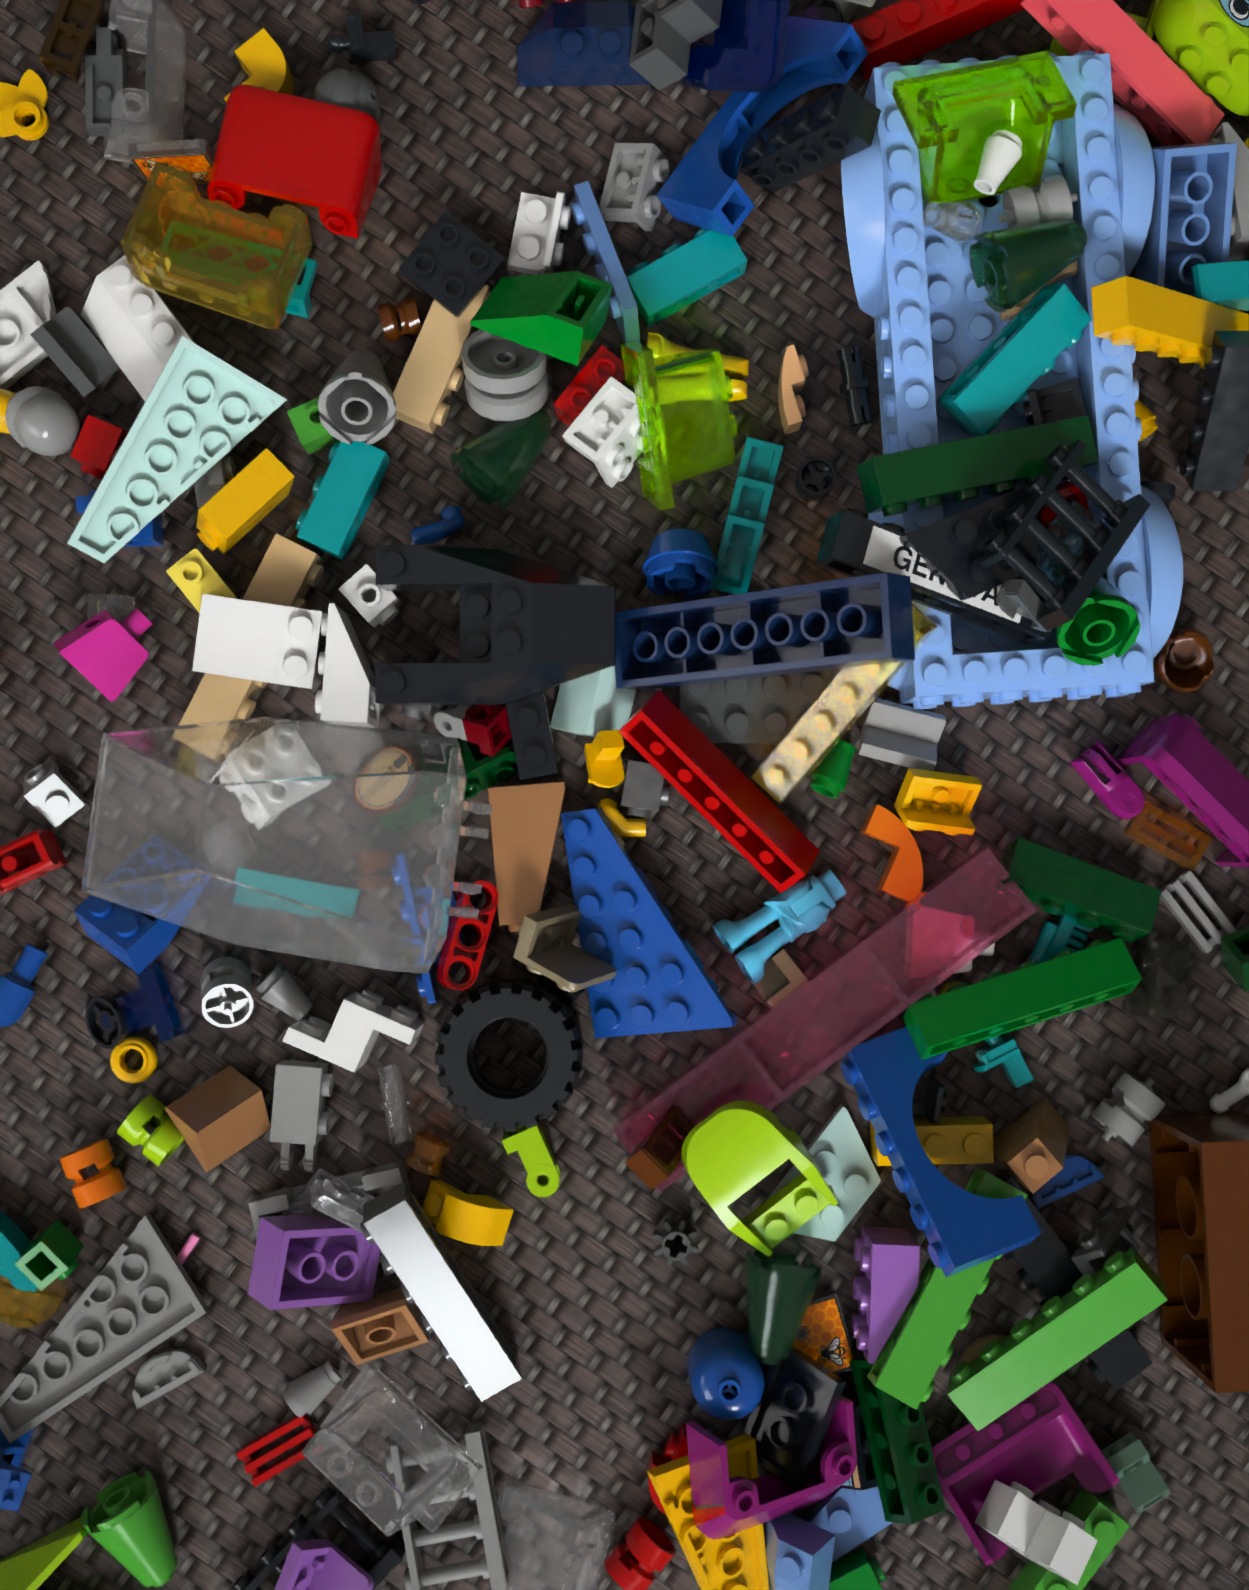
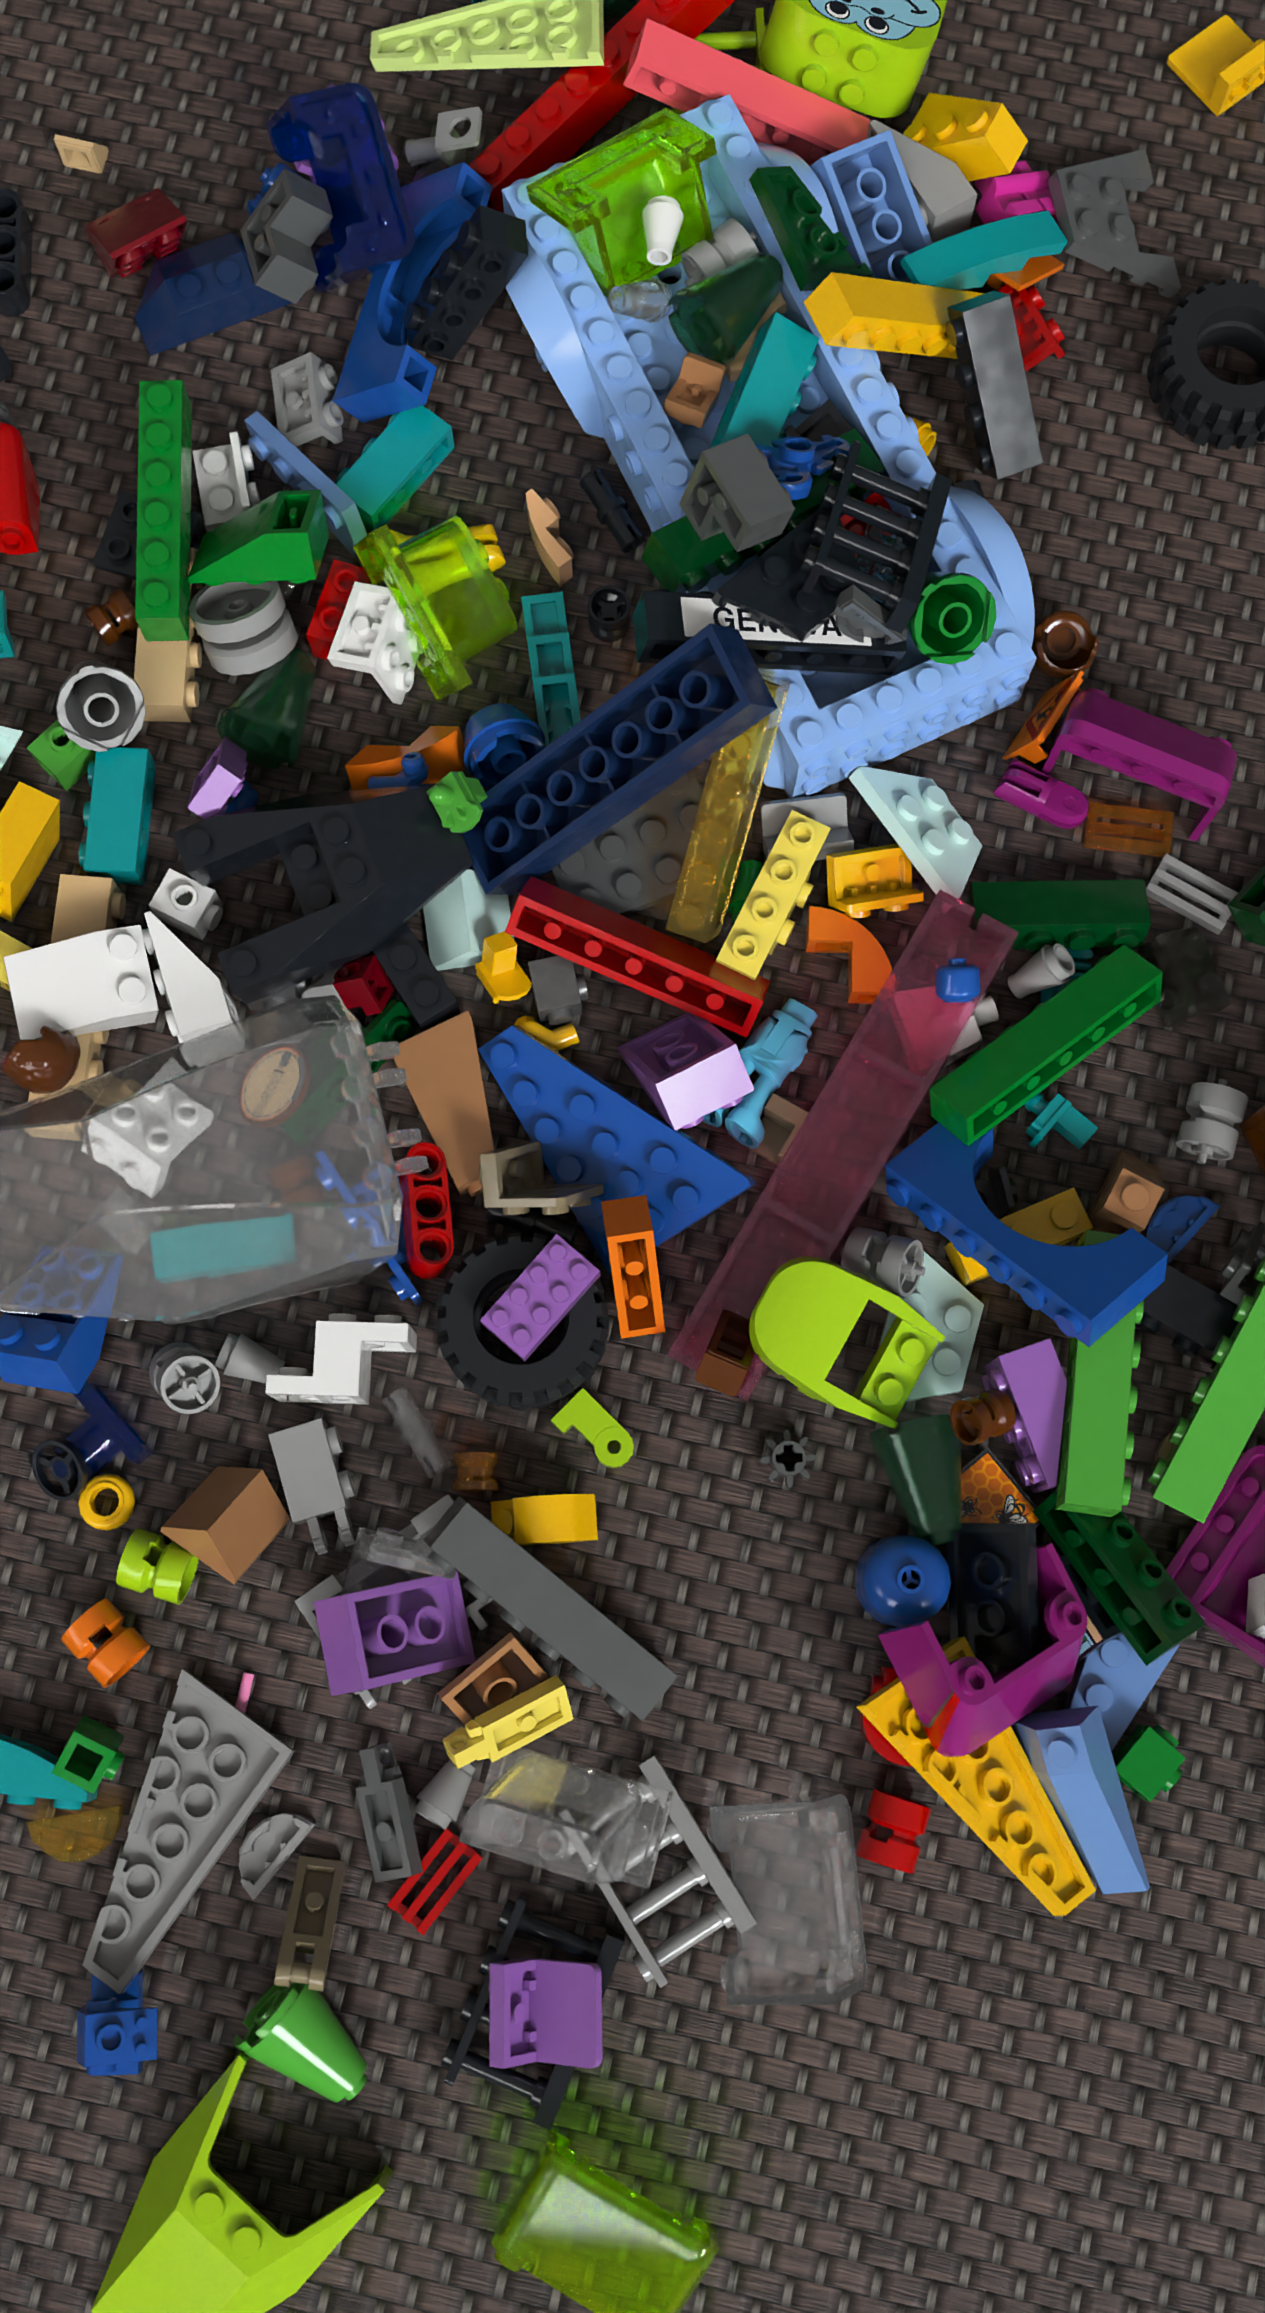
camera: 20 degrees left, 10 degrees down
none -> reddish brown hair [2,1025,81,1094]
none -> green brick [135,380,192,642]
none -> medium lavender piece [187,737,248,820]
none -> dark tan plate [274,1856,346,1991]
none -> orange brick [345,726,466,790]
none -> dark grey hinge [356,1743,423,1883]
none -> blue arm [368,752,429,789]
none -> bright green piece [426,771,487,833]
none -> light yellow hinge [442,1675,574,1769]
none -> medium lavender piece [480,1234,601,1361]
none -> orange brick [601,1195,666,1339]
none -> medium lavender slope [617,1012,755,1131]
none -> medium nougat bracket [663,352,726,429]
none -> dark grey brick [679,434,795,552]
none -> light yellow bracket [716,810,831,980]
none -> dark green wing [749,166,874,292]
none -> blue animal [754,435,850,500]
none -> light grey wheel [840,1227,925,1297]
none -> light aqua wing [849,766,983,909]
none -> blue piece [935,957,981,1003]
none -> reddish brown wheel [950,1389,1016,1445]
none -> orange piece [1002,671,1084,764]
none -> light grey cone [1008,943,1075,999]

